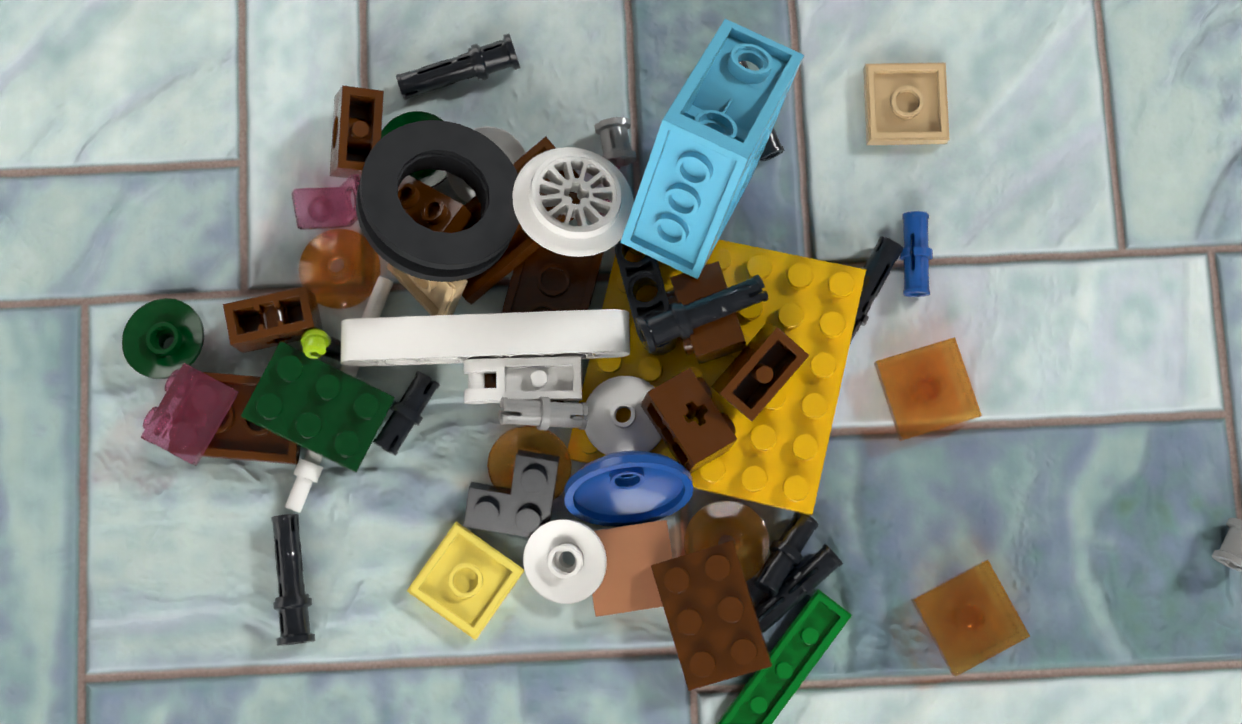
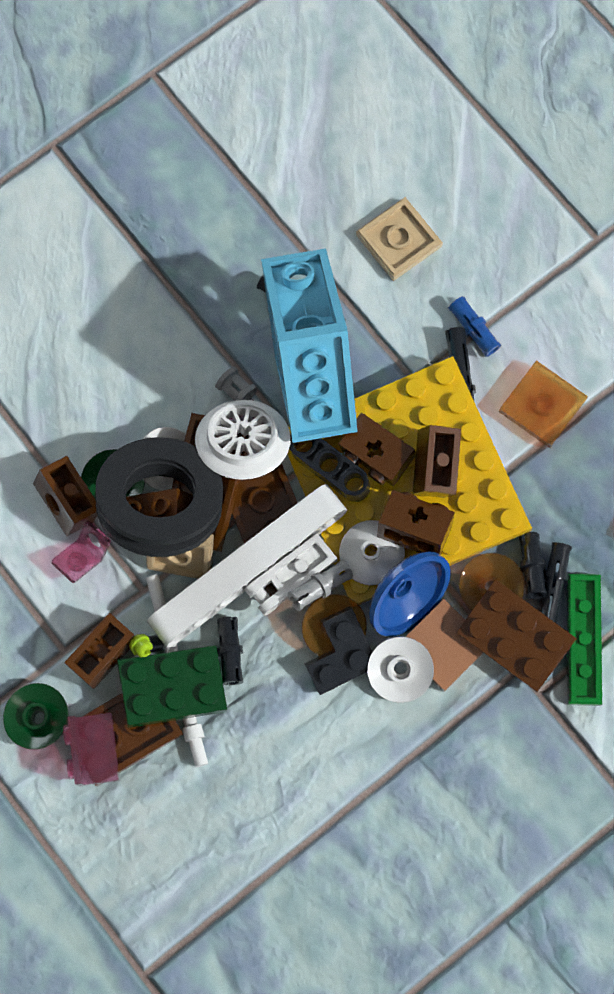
camera: 35 degrees left, 5 degrees down
black pin [271,514,315,646] -> none
clear orange dish [299,229,381,309] -> none
black pin [396,33,520,100] -> none
light yellow tile [407,521,524,640] -> none
black pin [635,275,768,354] -> none

